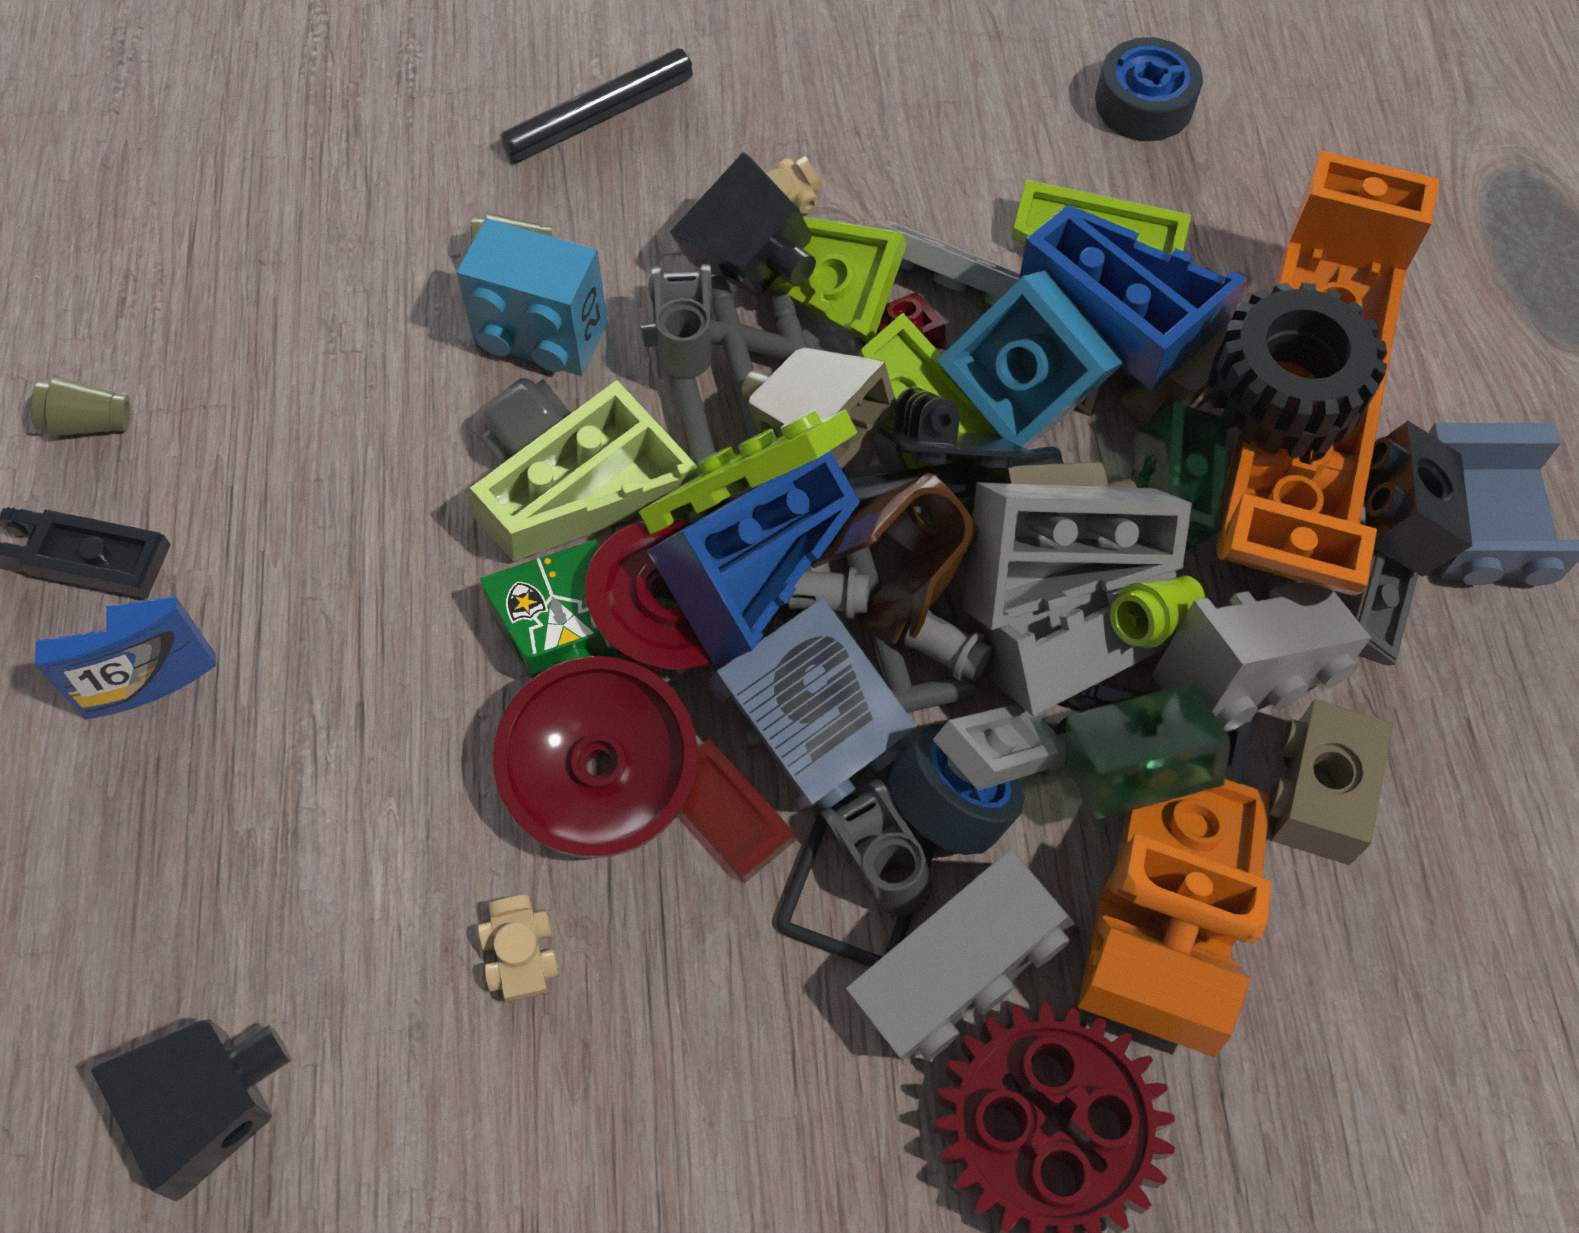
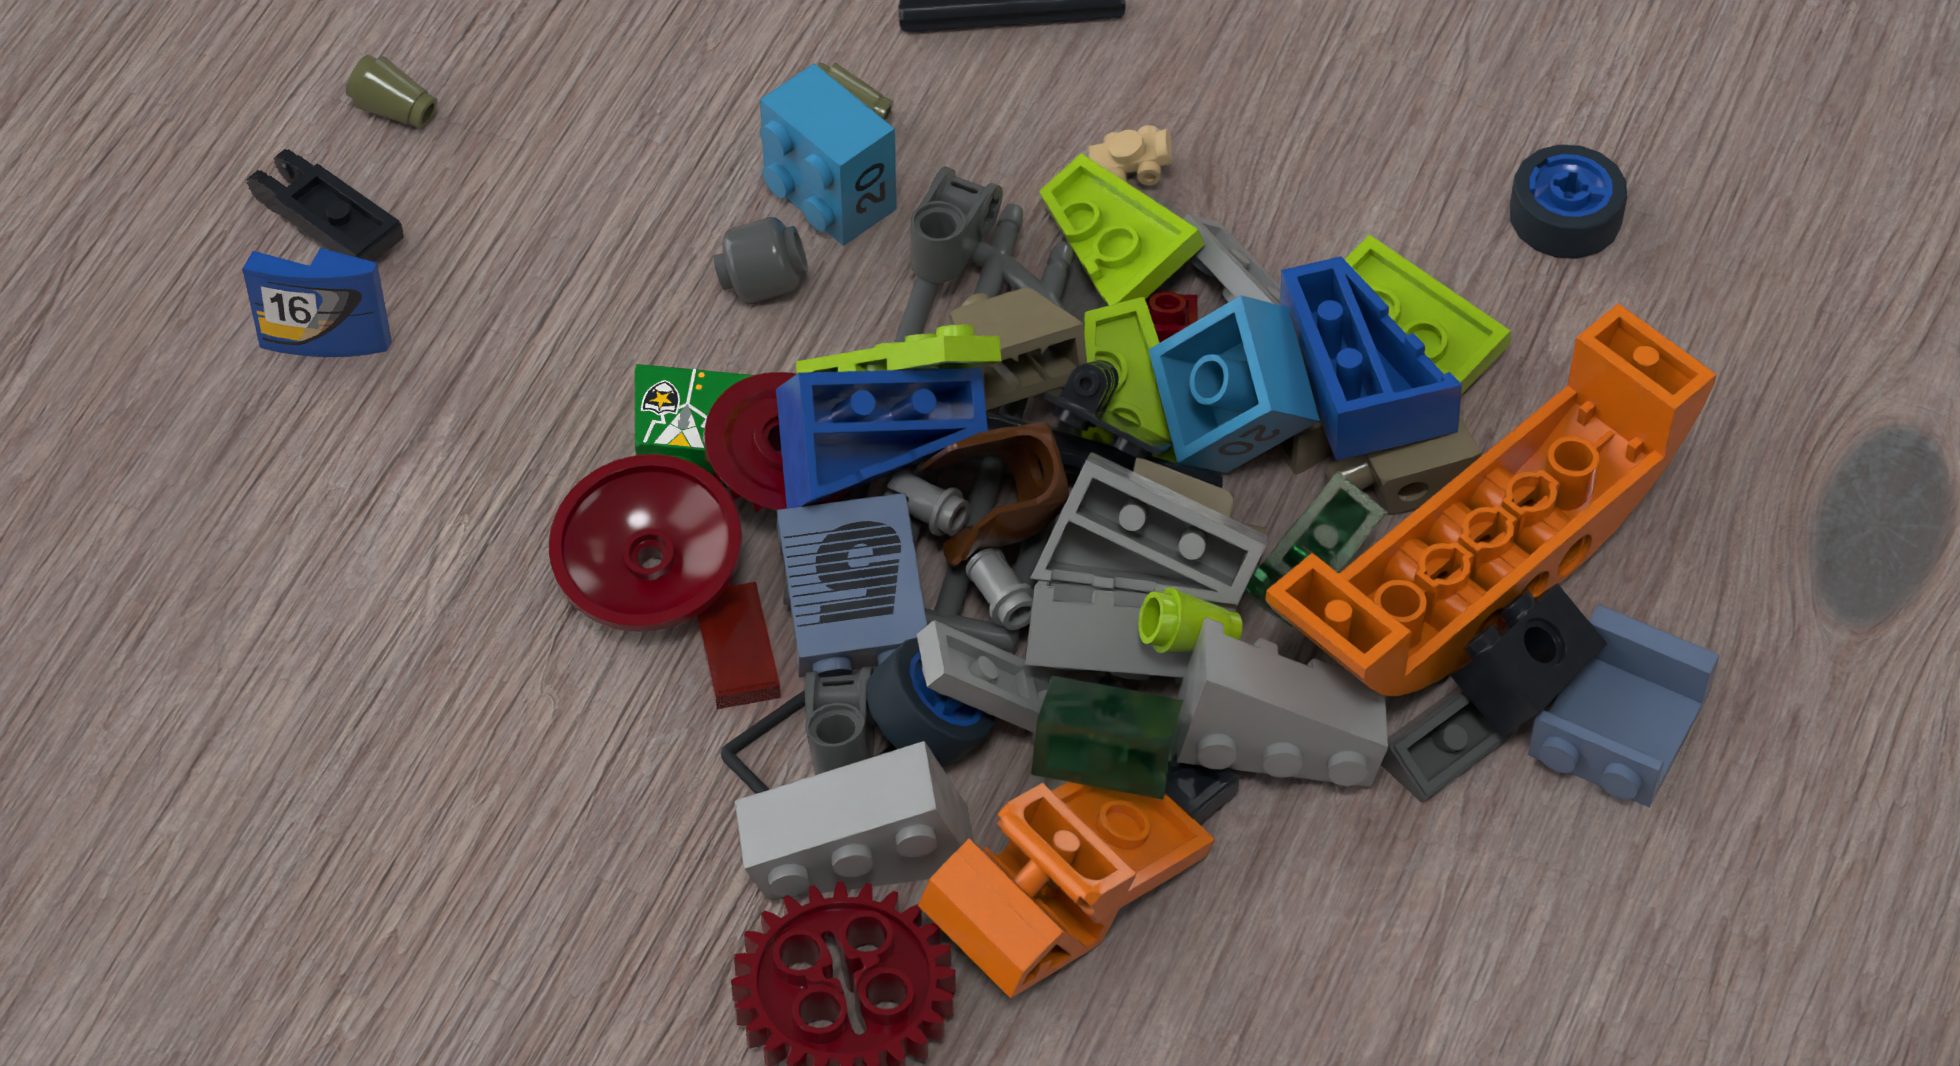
camera: 30 degrees right, 10 degrees down
black torso [91,1019,292,1202] -> none
yellowish green wedge [470,380,699,562] -> none
tan piece [478,895,560,1002] -> none
black torso [670,151,816,295] -> none
black tyre [1208,283,1387,457] -> none
dark tan brick [1268,699,1394,865] -> none

